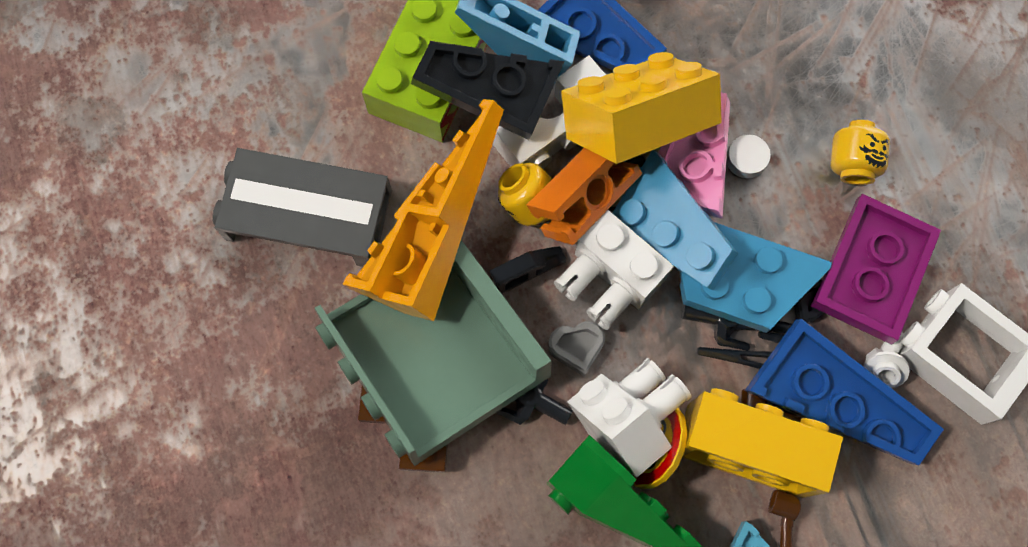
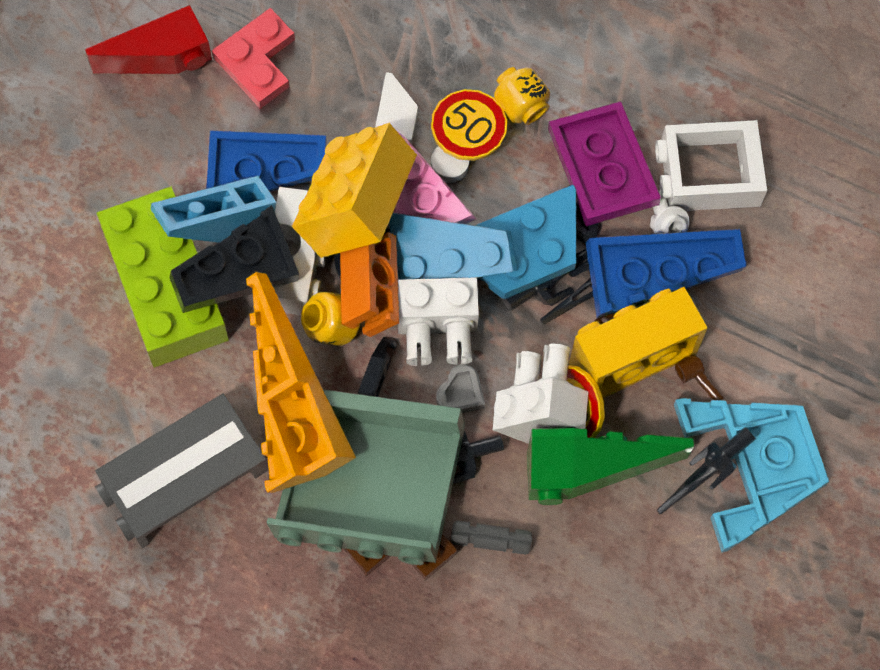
camera: 45 degrees left, 5 degrees down
none -> white tile [375,72,418,144]
none -> piece [431,89,507,161]
none -> dark grey axle [451,520,532,555]

